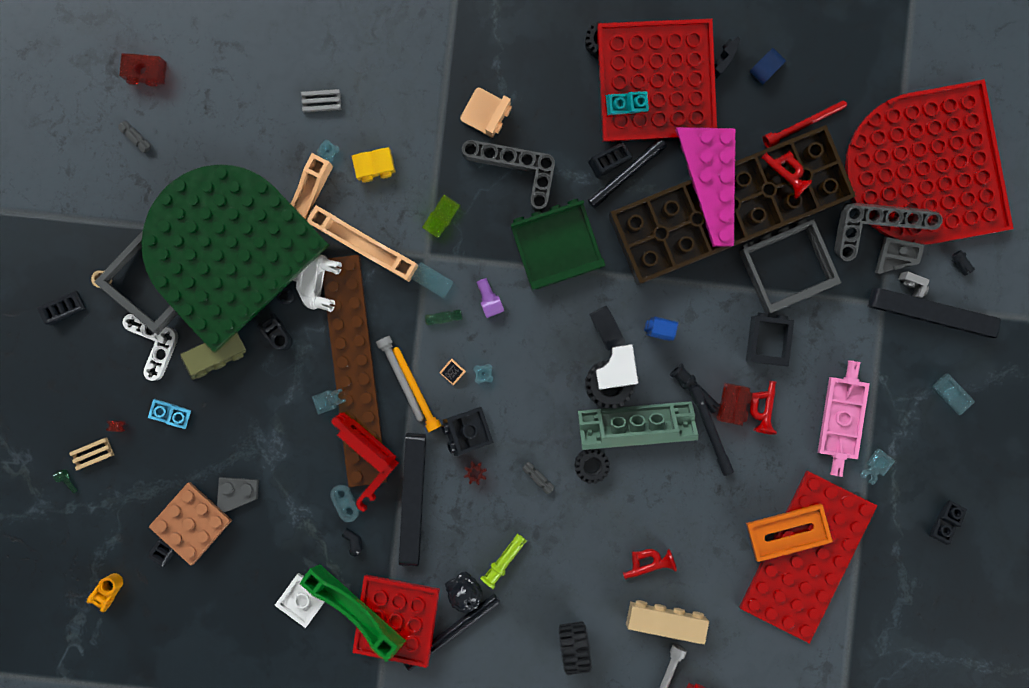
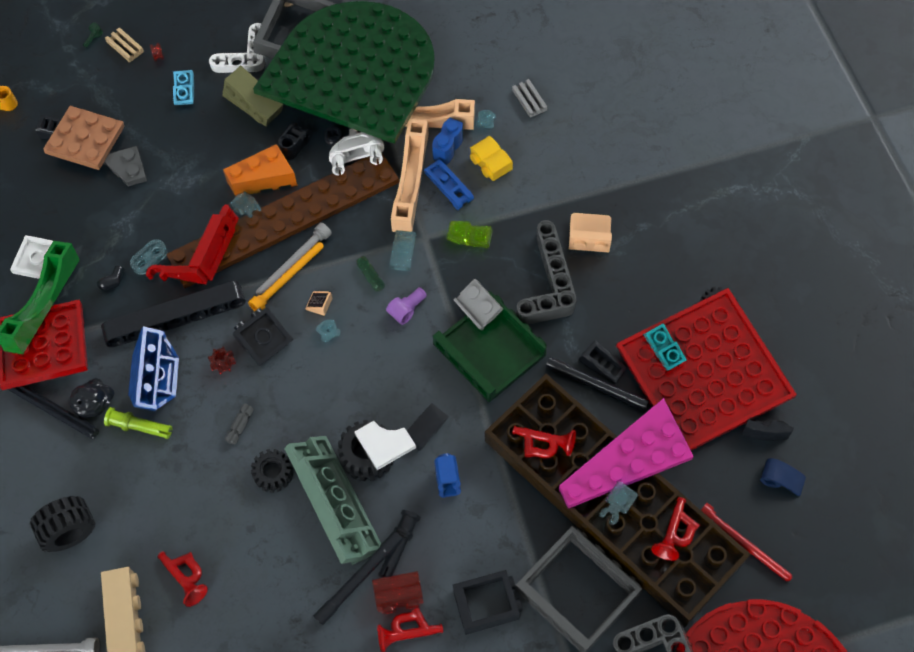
camera: 70 degrees right, 25 degrees down
none -> blue wedge [128,326,179,411]
none -> orange wedge [223,144,297,197]
none -> blue plate [424,159,474,210]
none -> blue brick [432,117,463,165]
none -> light grey plate [454,279,503,330]
none -> red piece [513,426,576,458]
none -> clear light blue plate [599,481,638,525]

